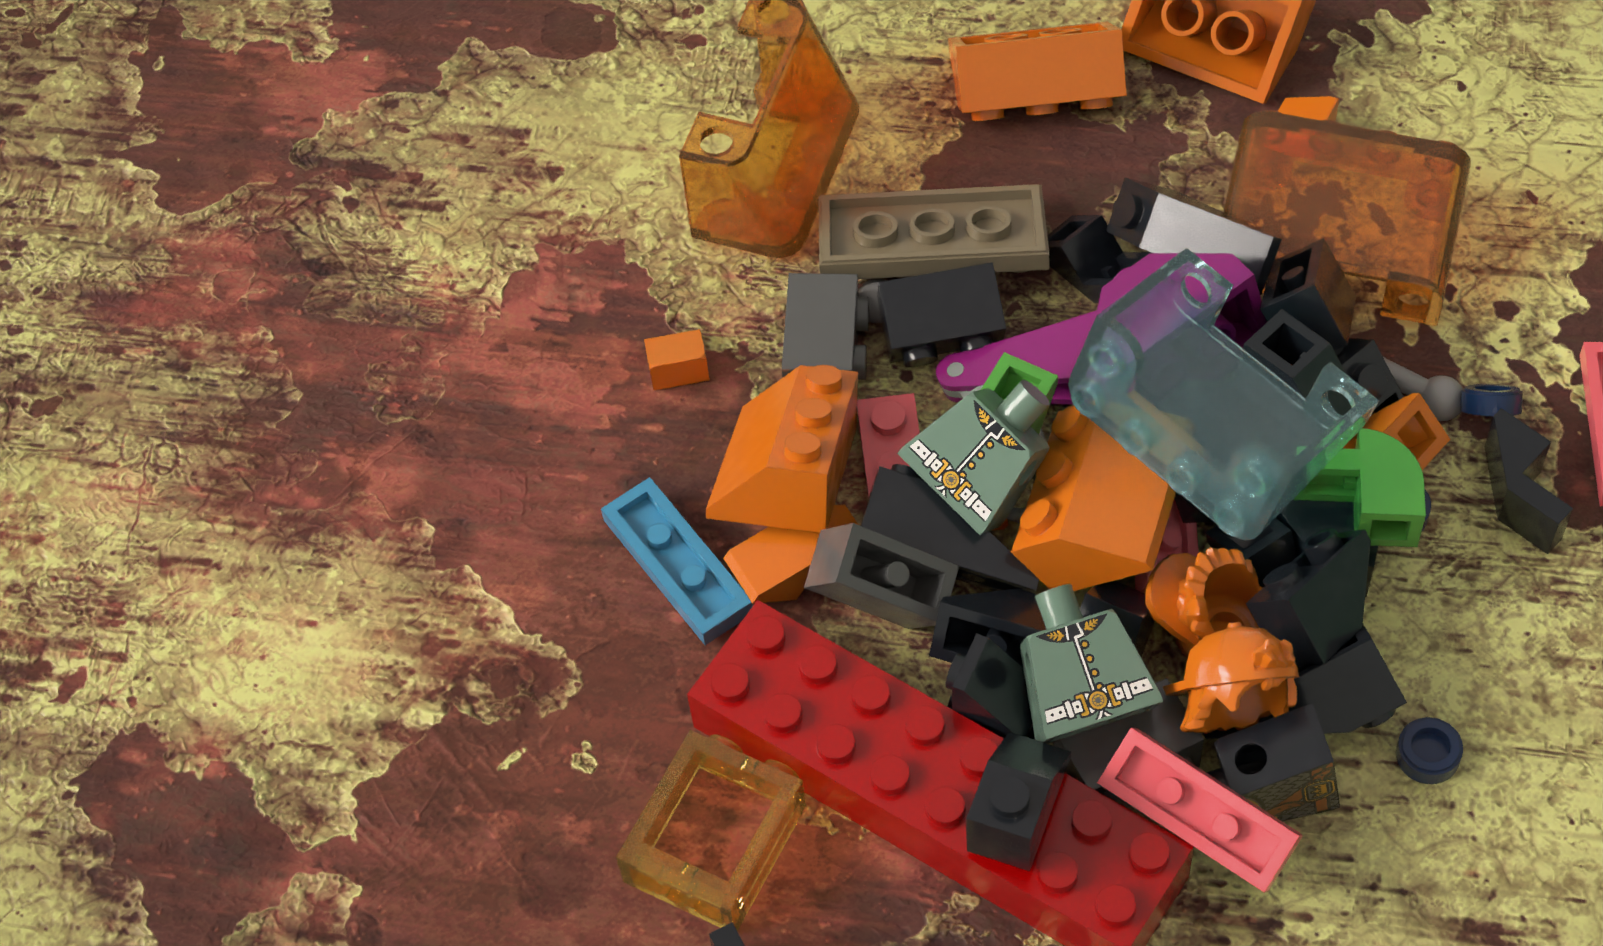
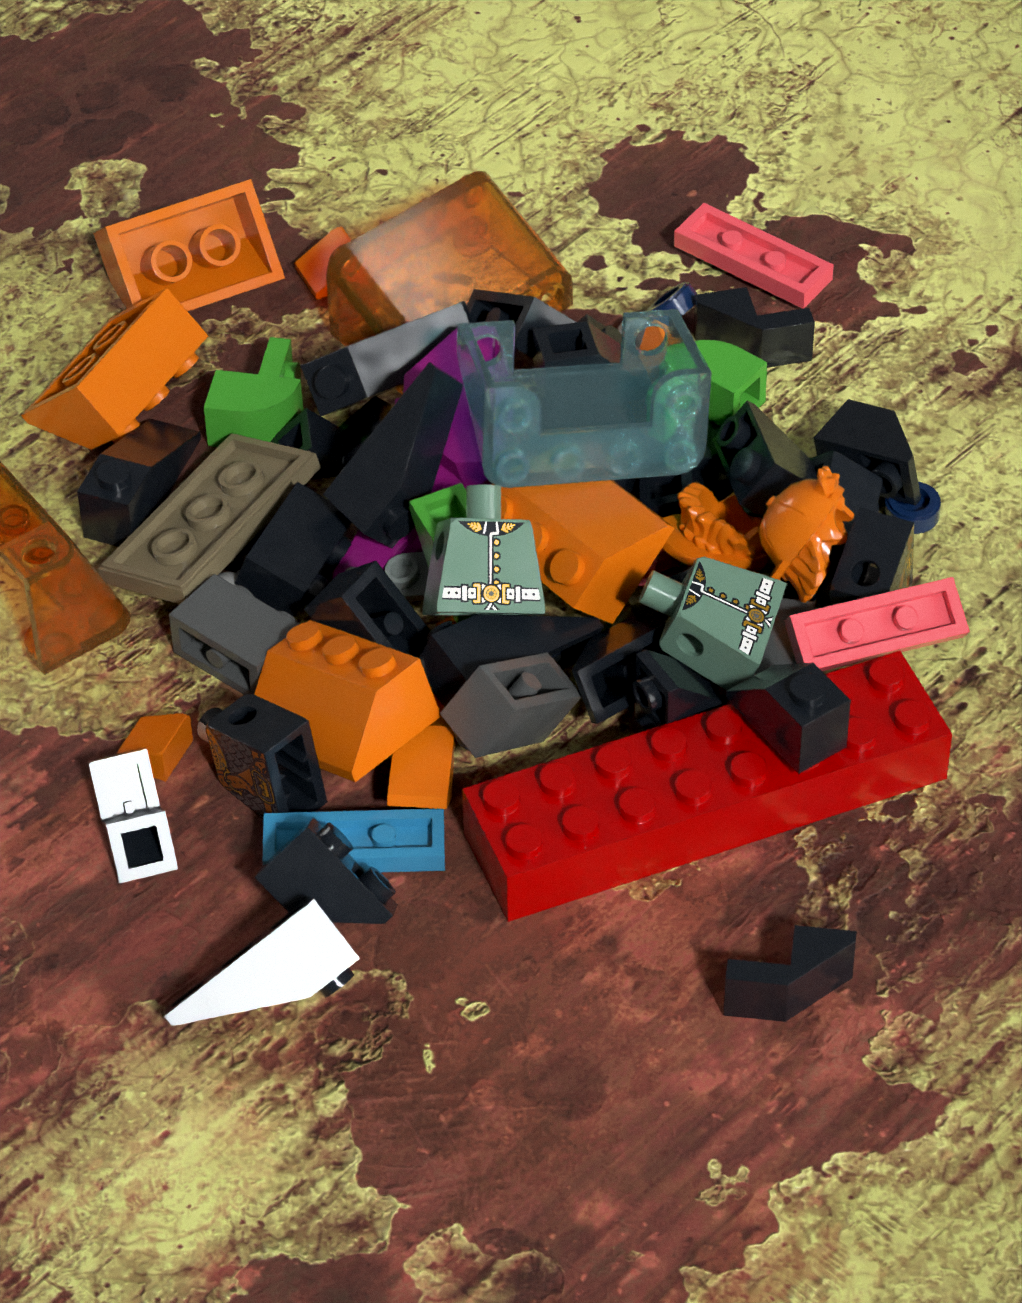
camera: 60 degrees left, 10 degrees down
clear yellow window [616,730,806,932] -> none
none -> black slope [77,419,201,547]
none -> slope [87,747,178,883]
none -> slope [161,897,360,1026]
none -> black torso [197,694,328,819]
none -> bright green brick [204,337,303,447]
none -> black slope [255,817,398,924]
none -> black slope [304,561,431,658]
none -> black slope [323,362,463,548]
none -> black slope [813,399,921,506]

